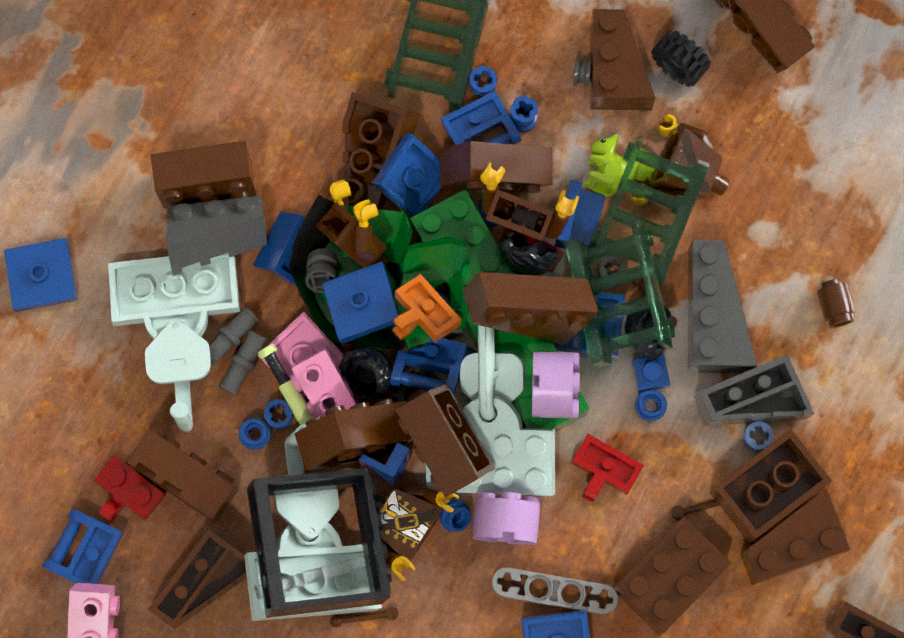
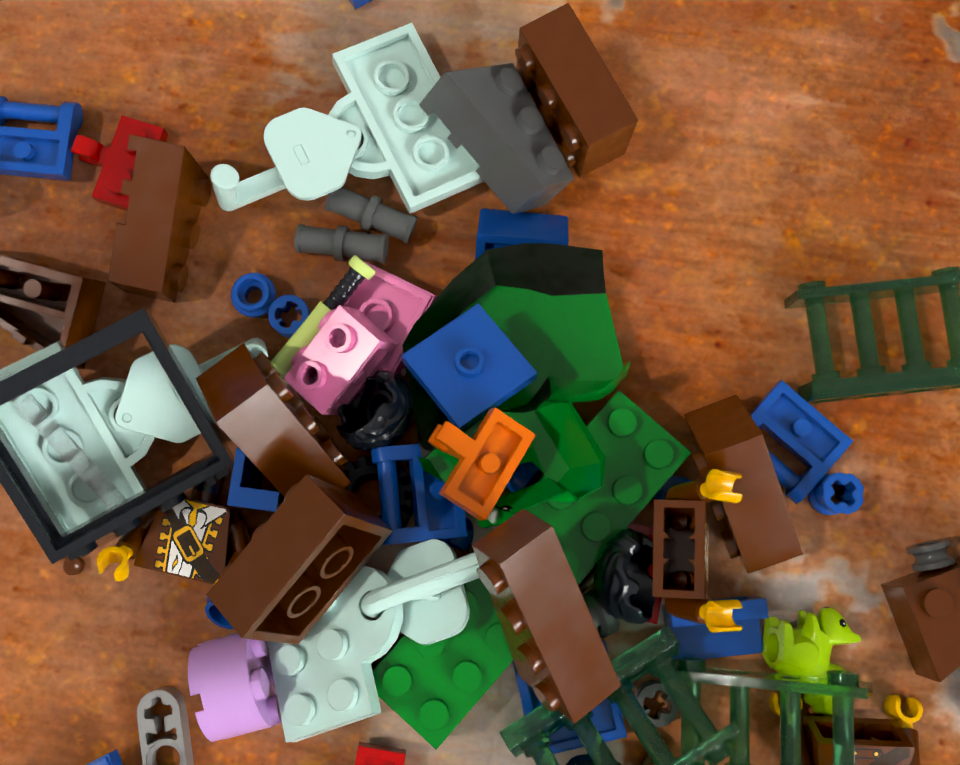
camera: 70 degrees right, 5 degrees up
dark grey wheel [305,249,338,293] -> none
reddish brown torso [315,180,390,268] -> none
reddish brown wedge [342,92,420,210] -> none
blue plate [371,133,442,218] -> none
blue bush [469,66,497,97] -> none
lavender brick [532,352,580,418] -> none

